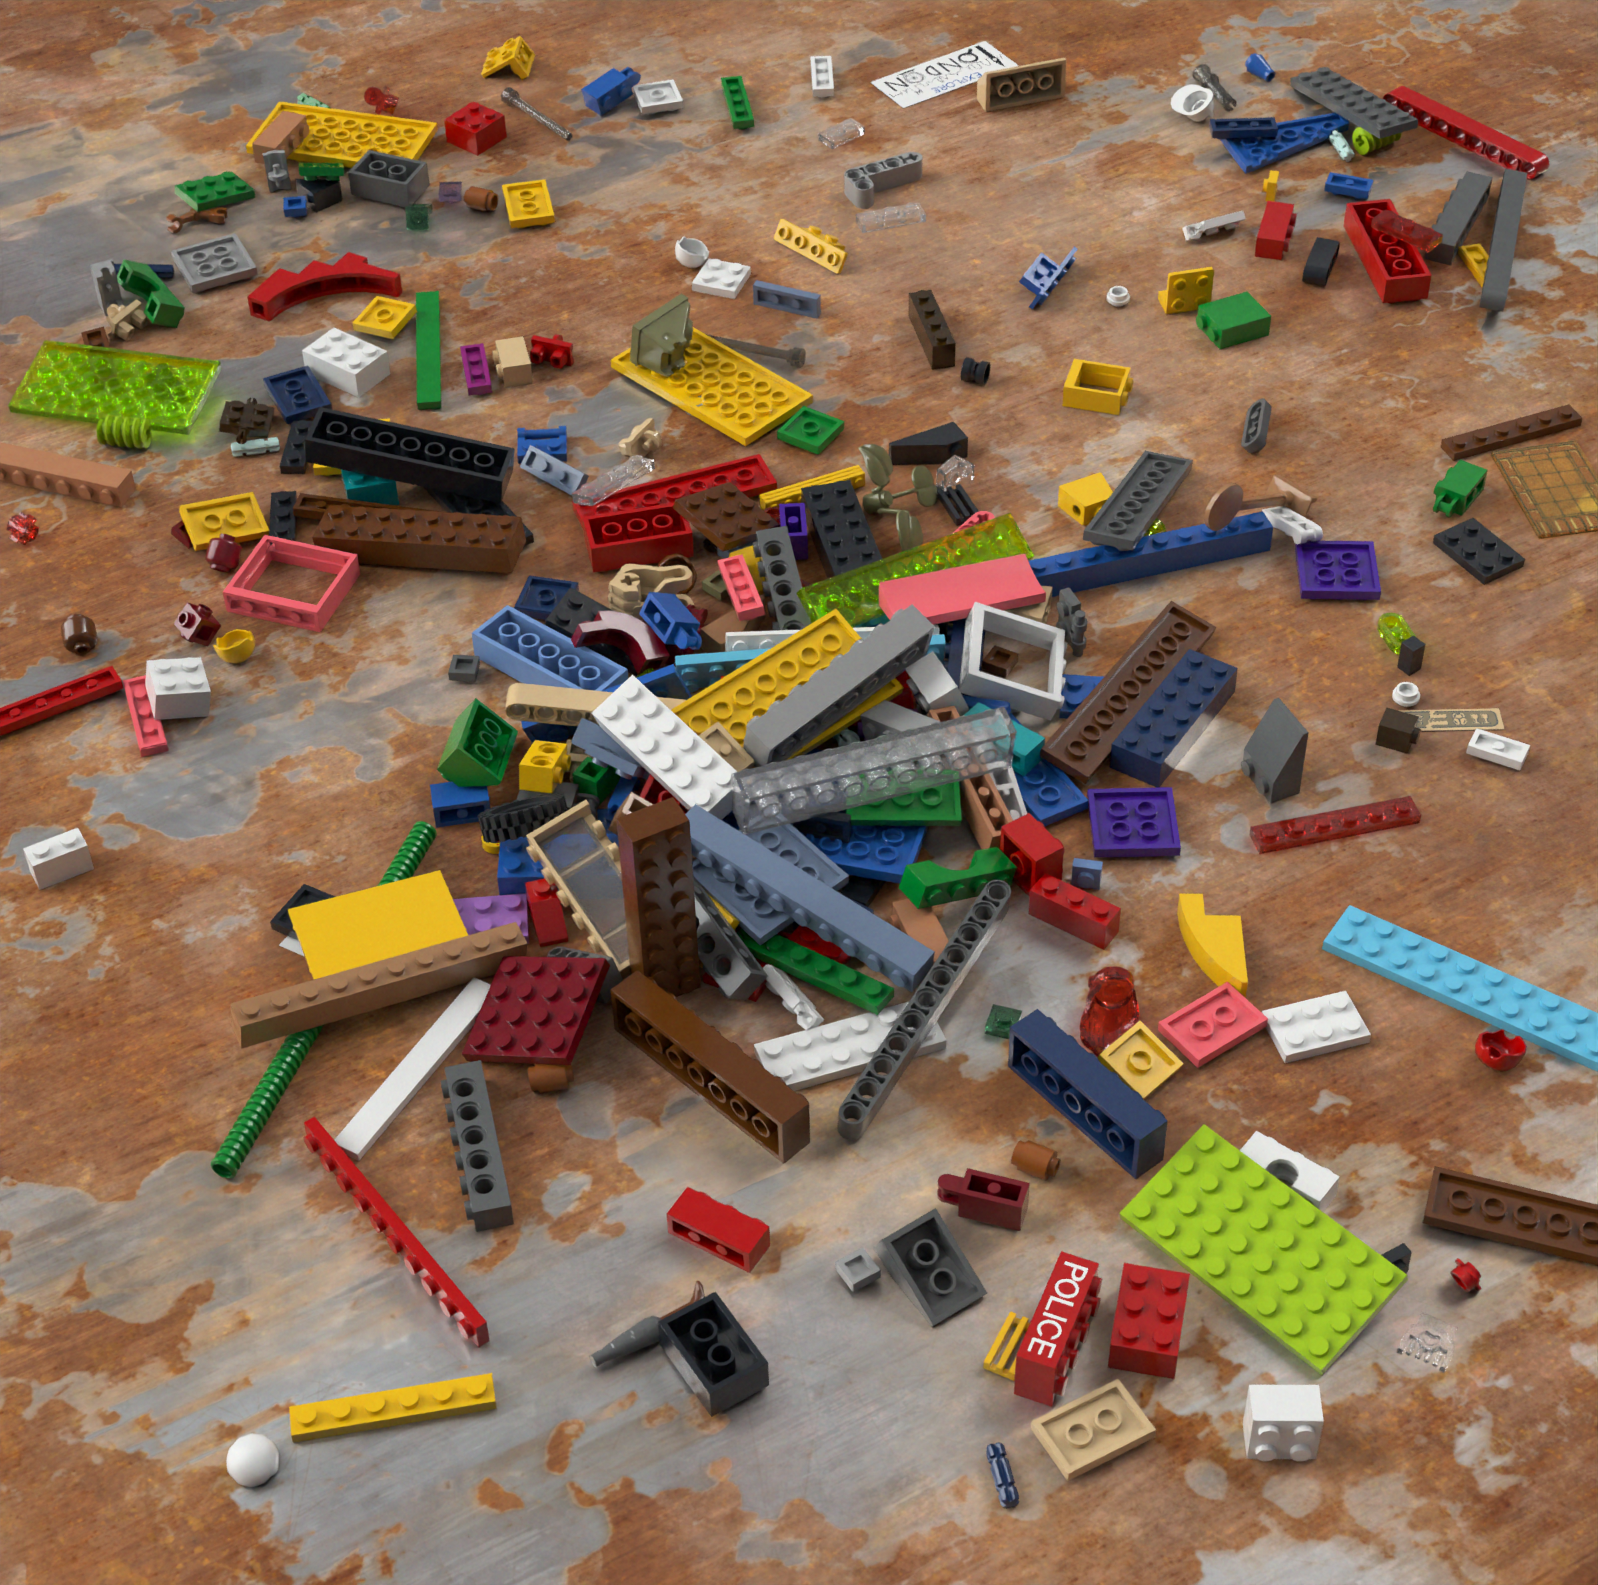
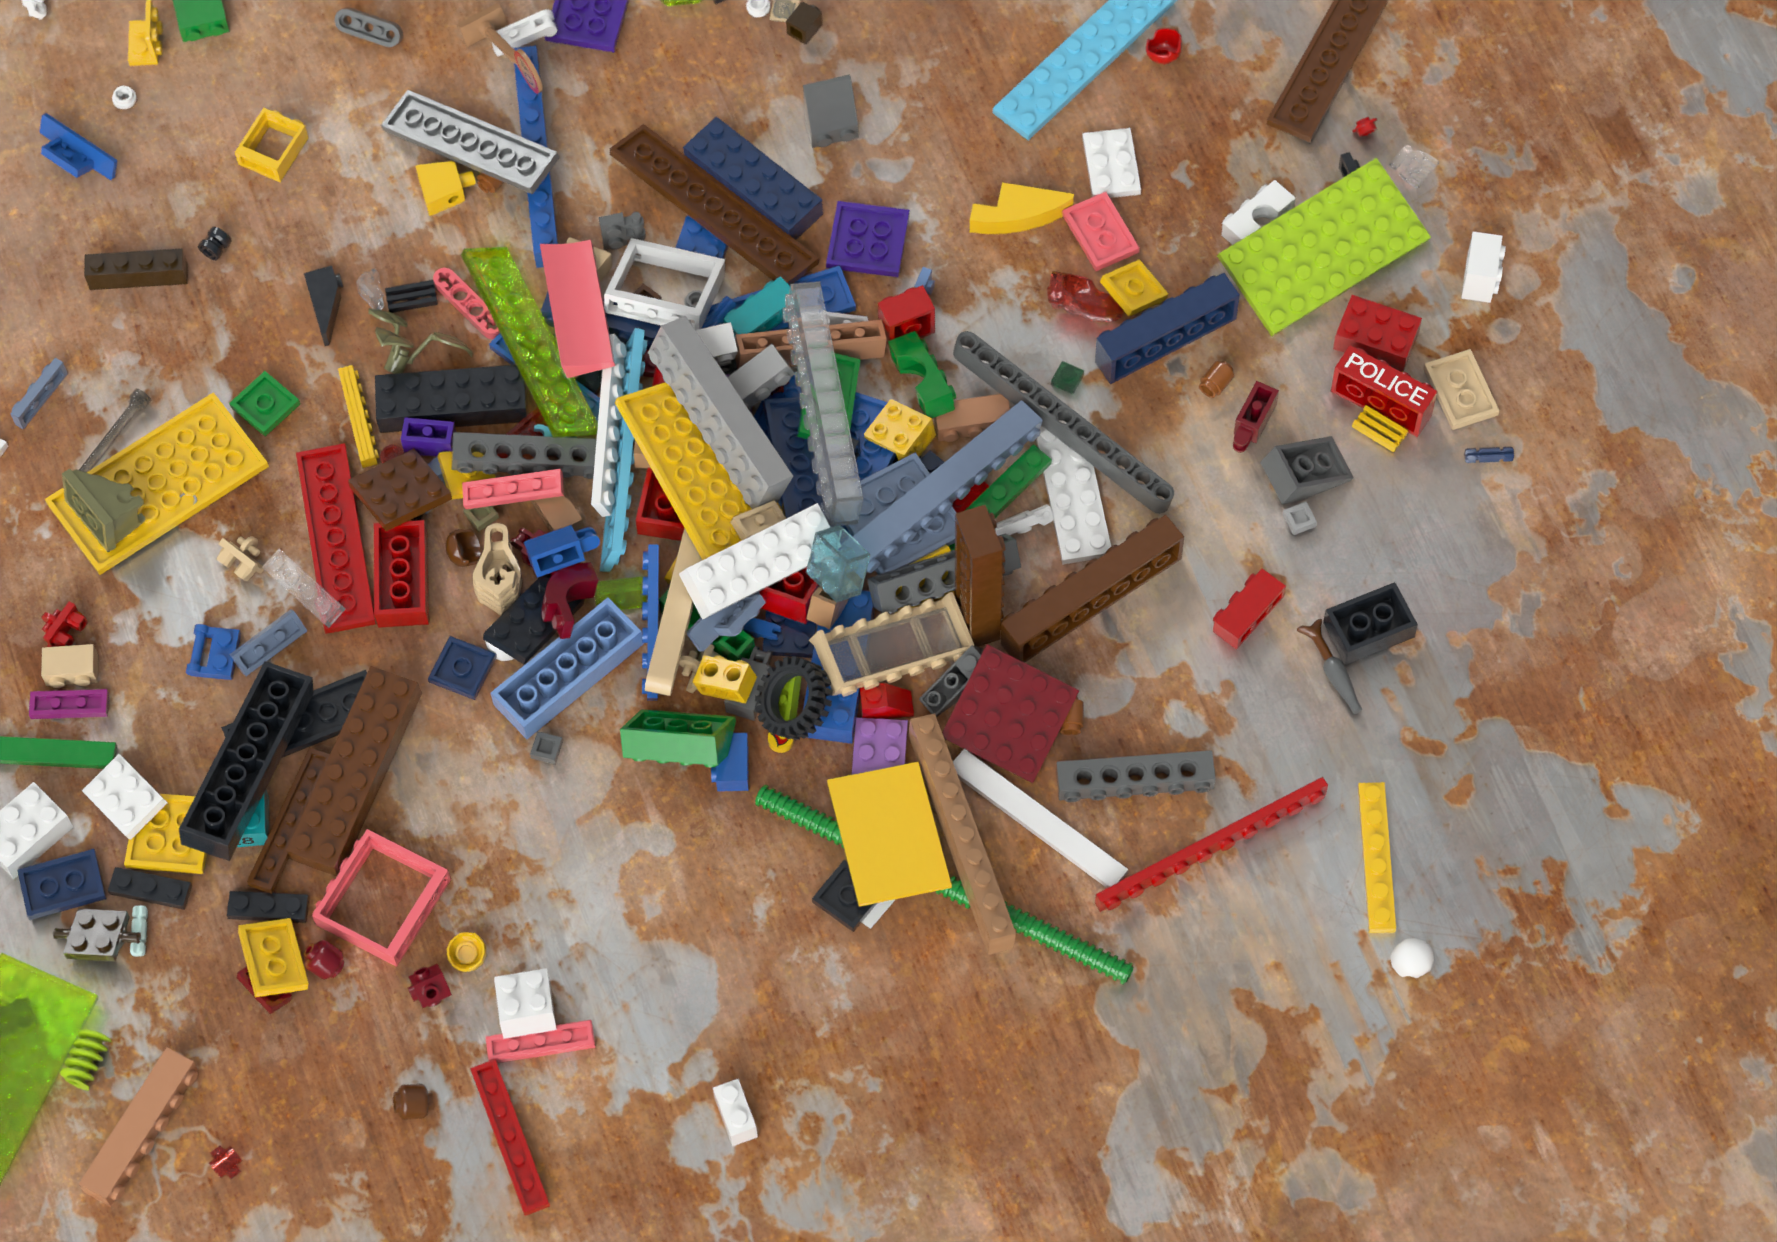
camera: 80 degrees left, 20 degrees up
red brick [1028,873,1121,950] -> none
clear red plate [1249,796,1421,854] -> none
none -> white plate [82,754,168,840]
none -> clear light blue brick [806,525,871,603]
none -> yellow bracket [864,399,936,461]

